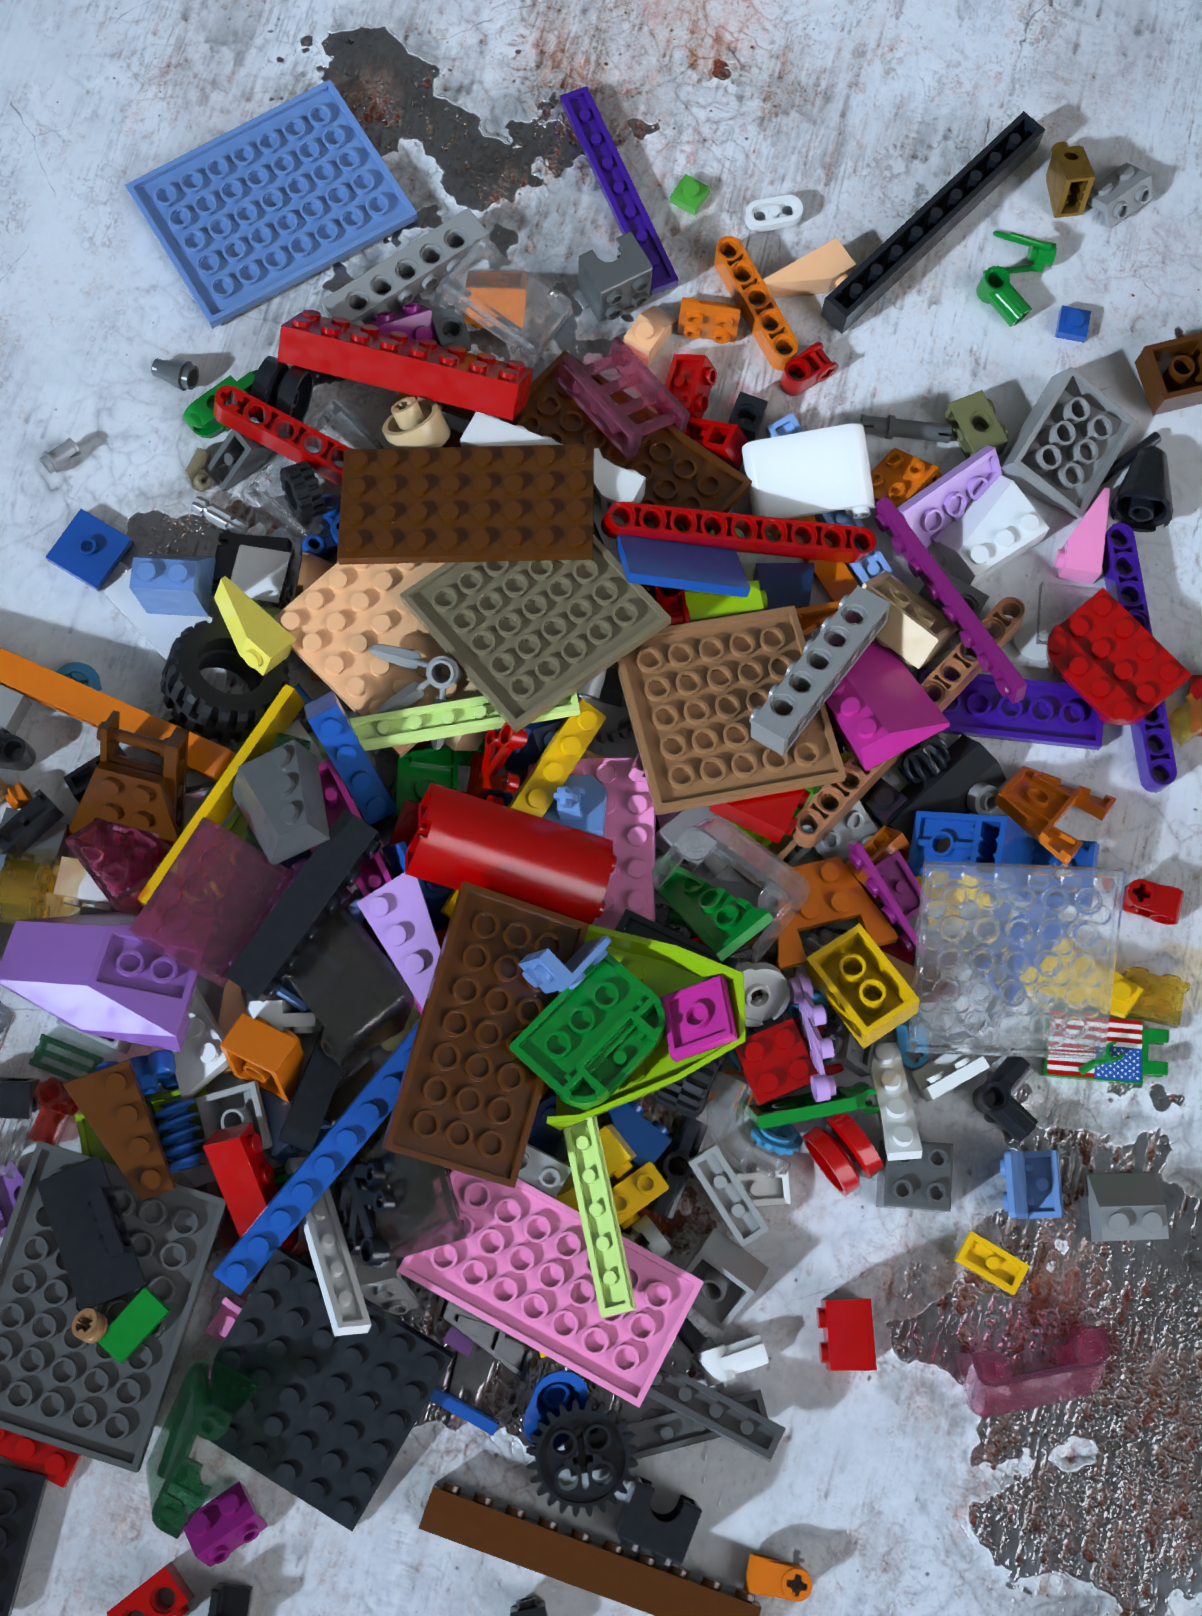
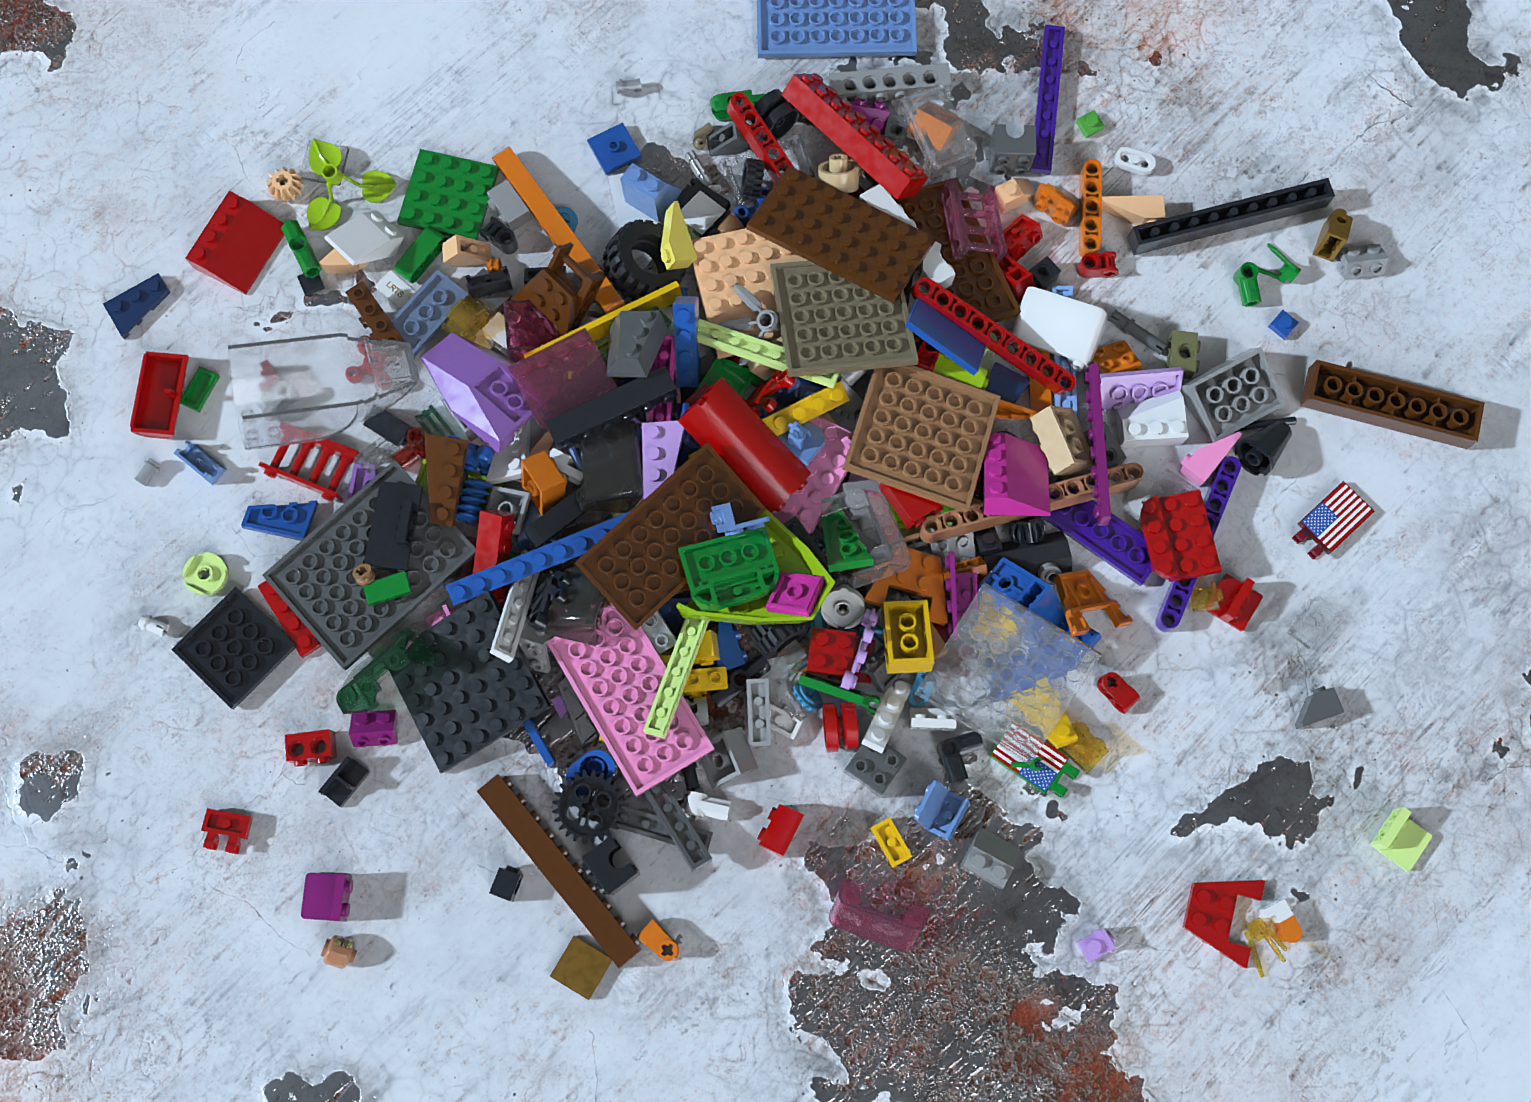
camera: 35 degrees right, 0 degrees up
dark grey cone [151,358,199,391] -> none
light grey brick [749,585,891,756] -> none

